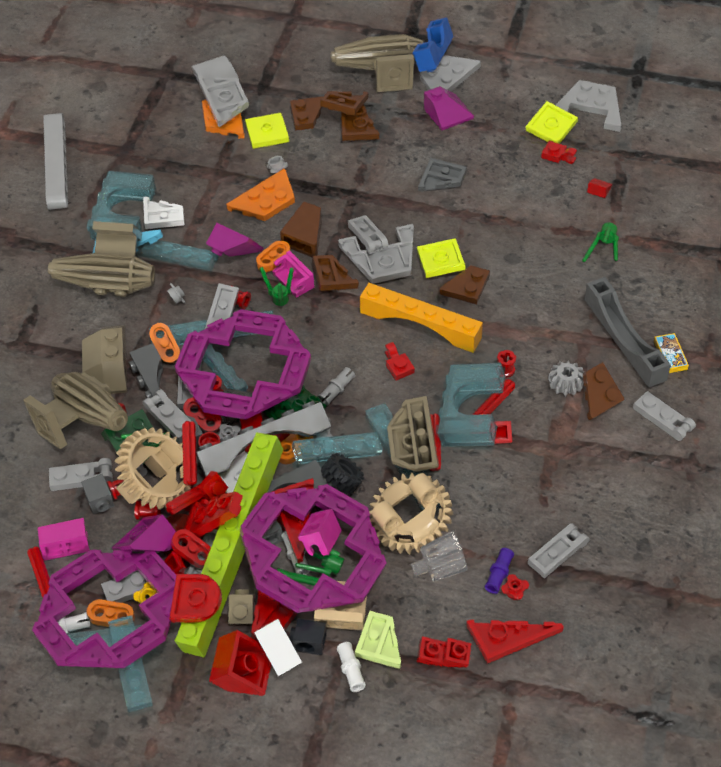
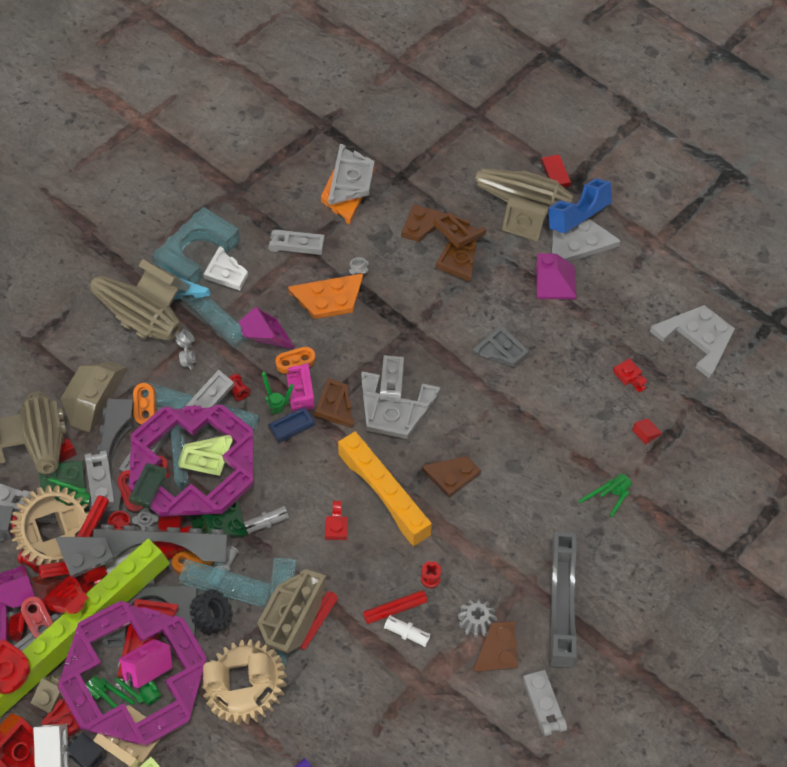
camera: 25 degrees right, 5 degrees up
light grey beam [44,113,68,210] -> none
light grey slope [192,55,239,81] -> none
neon yellow plate [245,113,289,149] -> none
reddish brown slope [280,201,322,258] -> none
clear torso [410,530,468,581] -> none
neon yellow plate [417,238,465,278] -> none
clear light blue arch [436,363,506,447] -> none
red slope [488,421,512,444] -> none
neon yellow plate [526,101,578,144] -> none
tile [654,333,689,373] -> none
none -> dark grey wing [55,537,115,578]
none -> clear green tile [129,463,167,509]
none -> light grey plate [176,329,195,348]
none -> yellowish green wing [178,435,232,476]
none -> light grey plate [268,230,325,255]
none -> dark blue tile [268,407,315,443]
none -> white pin [384,615,431,647]
none -> red tile [541,155,571,187]

